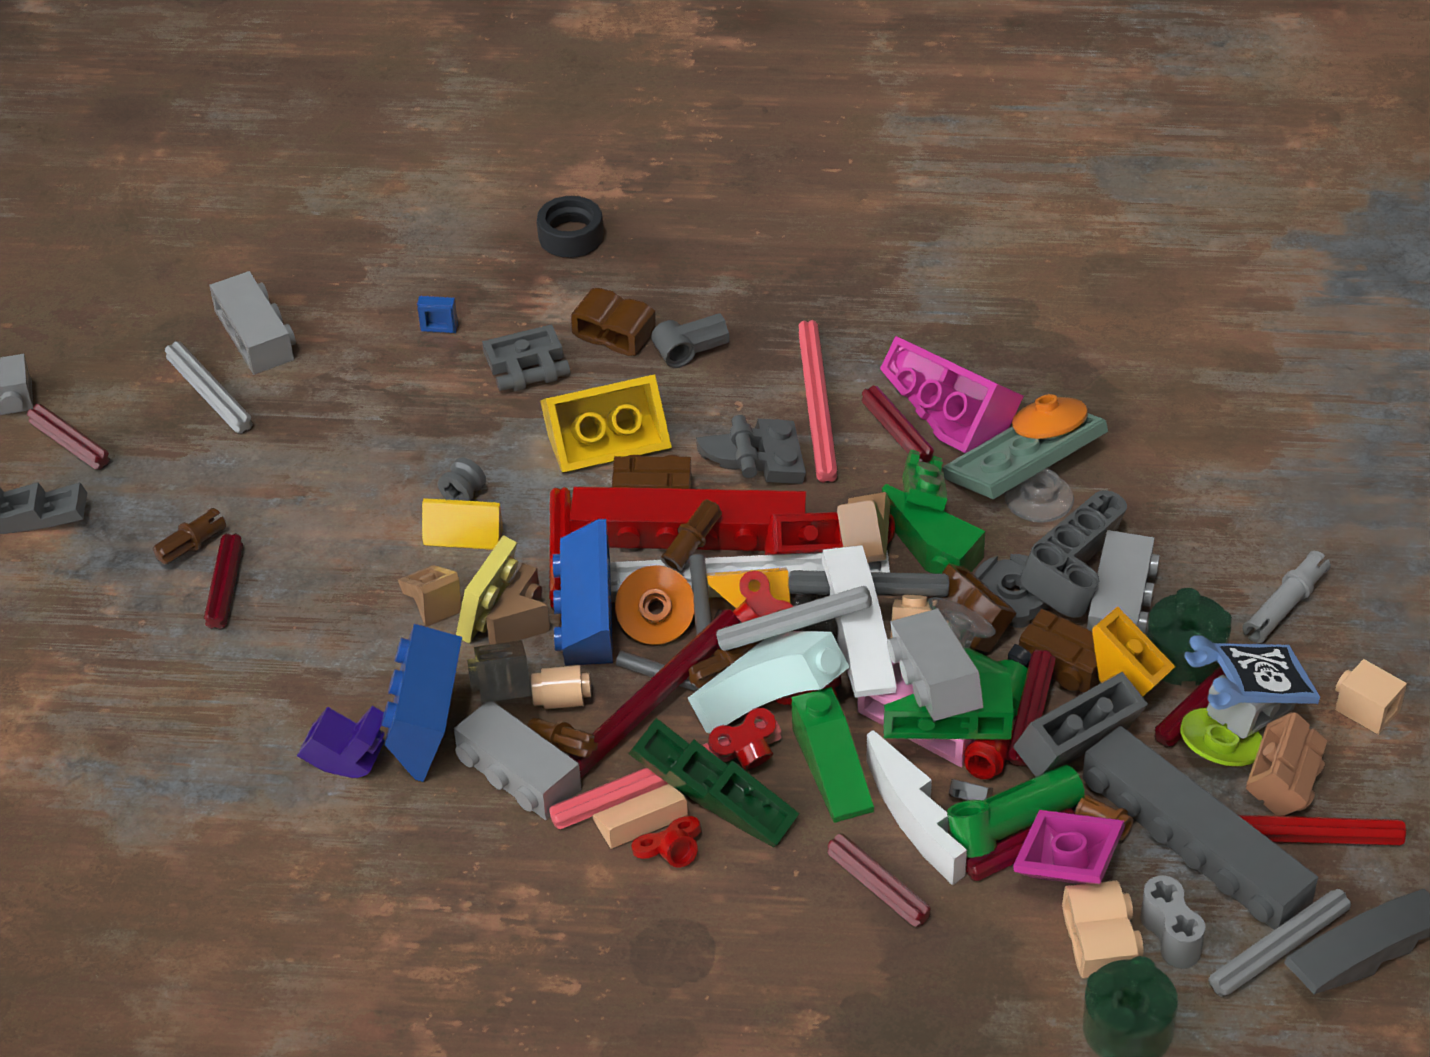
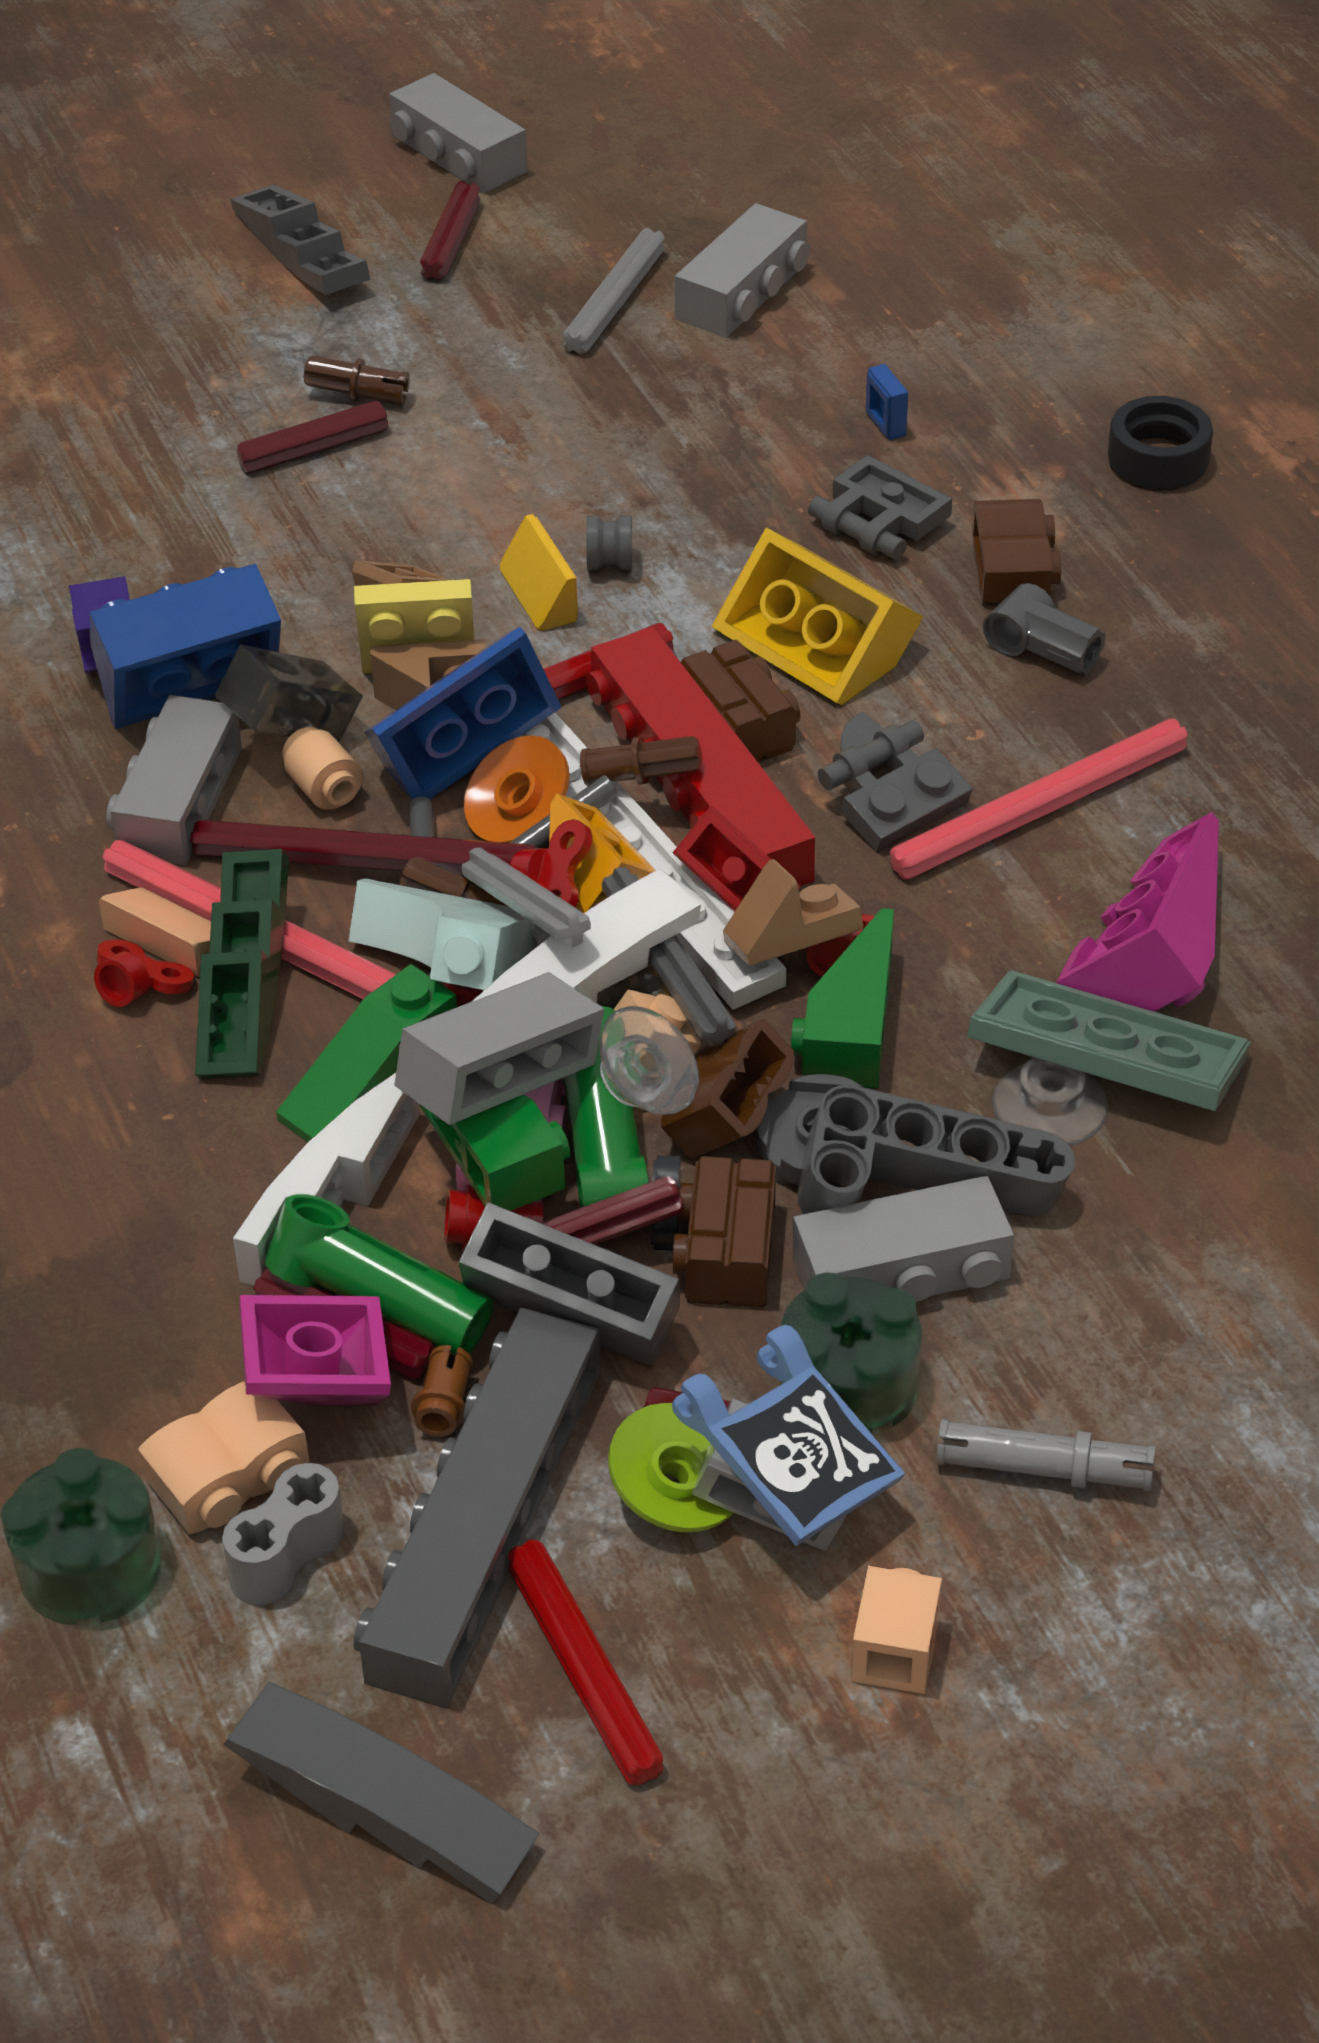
camera: 60 degrees right, 0 degrees up
reddish brown axle [526,718,598,758] -> none
red piece [708,708,776,771] -> none
axle [827,834,931,927] -> none
dark red axle [862,385,934,463] -> none
green hinge [902,449,948,512] -> none
dark grey tile [949,779,993,800] -> none
orange dish [1012,394,1088,439] -> none
light orange slope [1092,606,1175,697] -> none
light grey axle [1209,889,1351,996] -> none
nougat brick [1245,712,1327,816] -> none

